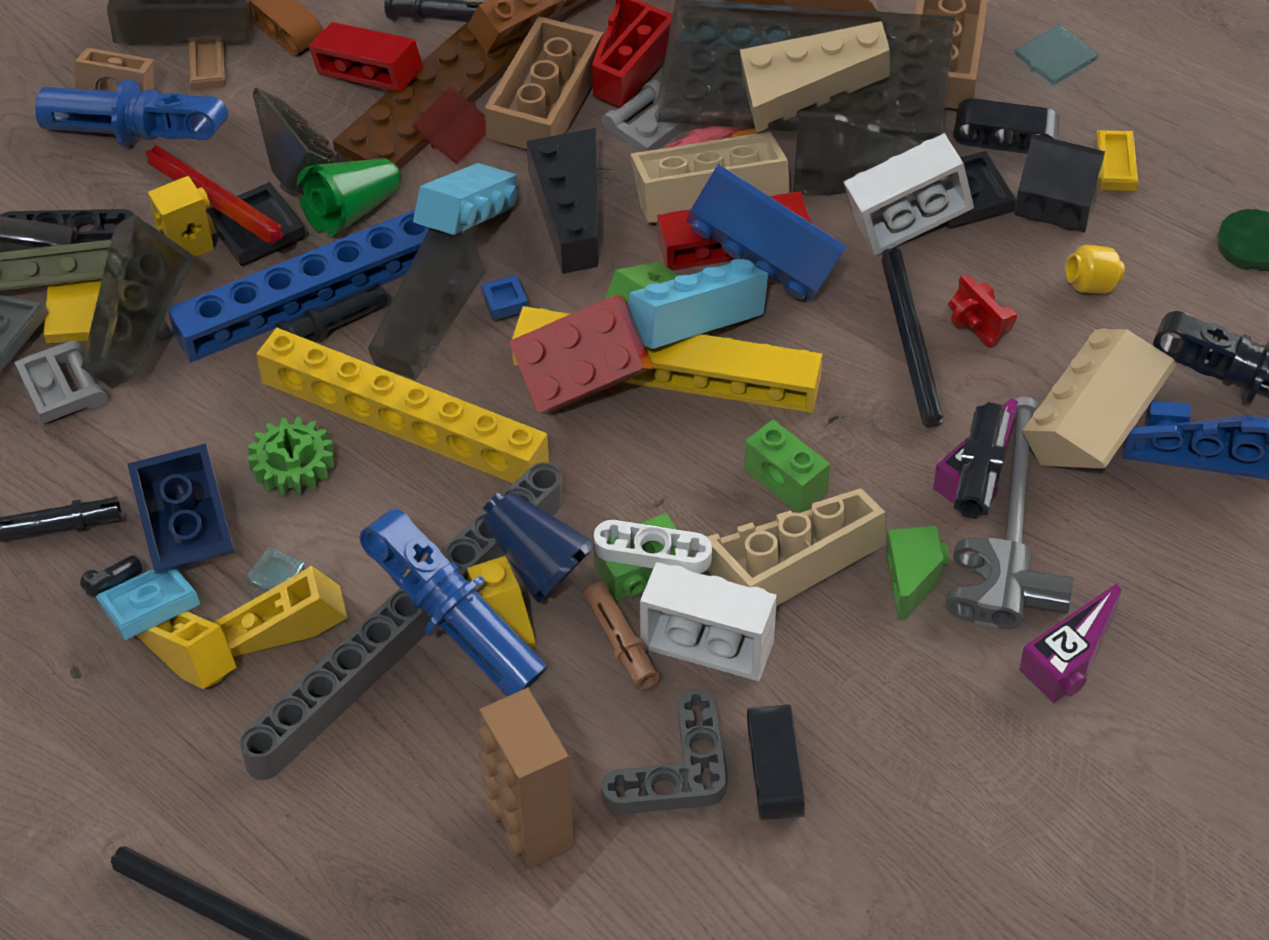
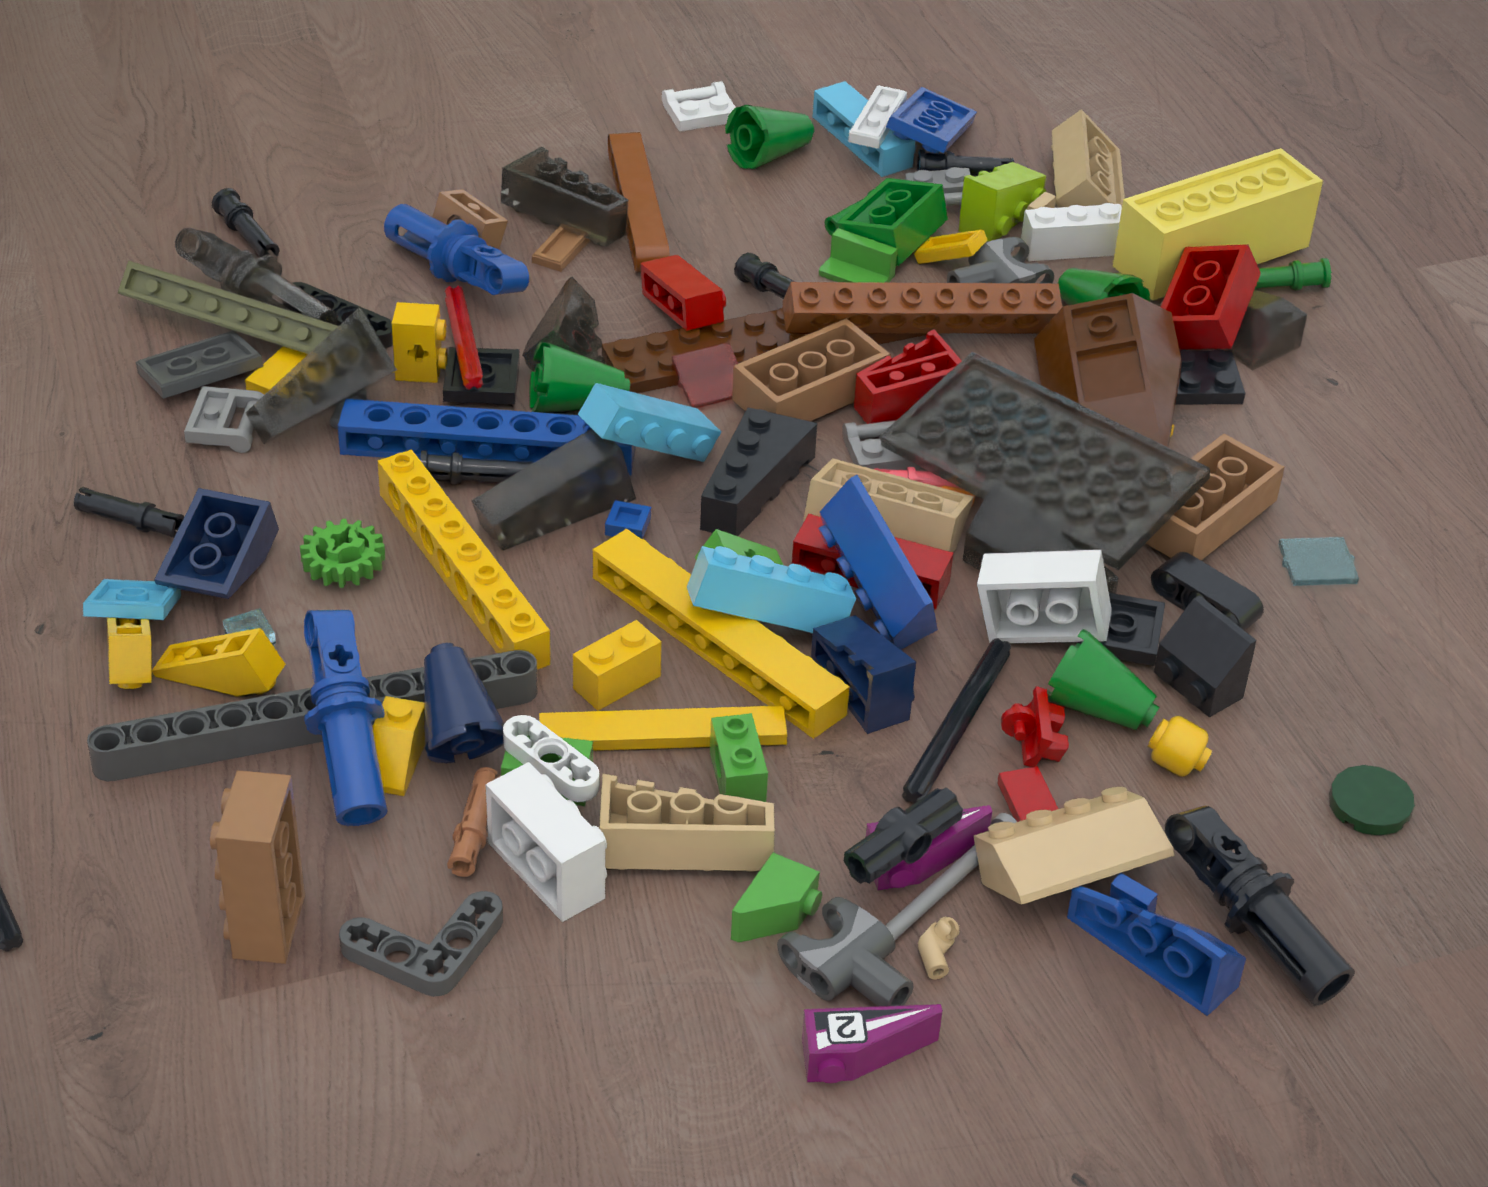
camera: 30 degrees right, 10 degrees down
black arm [80,555,142,597] -> none
red brick [509,295,654,413] -> none
tan wedge [740,21,890,133] -> none
black beam [747,704,805,820] -> none
yellow tile [1096,130,1138,191] -> none
none -> yellow tile [539,706,787,751]
none -> yellow brick [573,620,662,711]
none -> dark blue wedge [811,615,916,734]
none -> tan arm [918,917,960,980]
none -> red tile [997,766,1058,822]
none -> green cone [1047,629,1160,730]

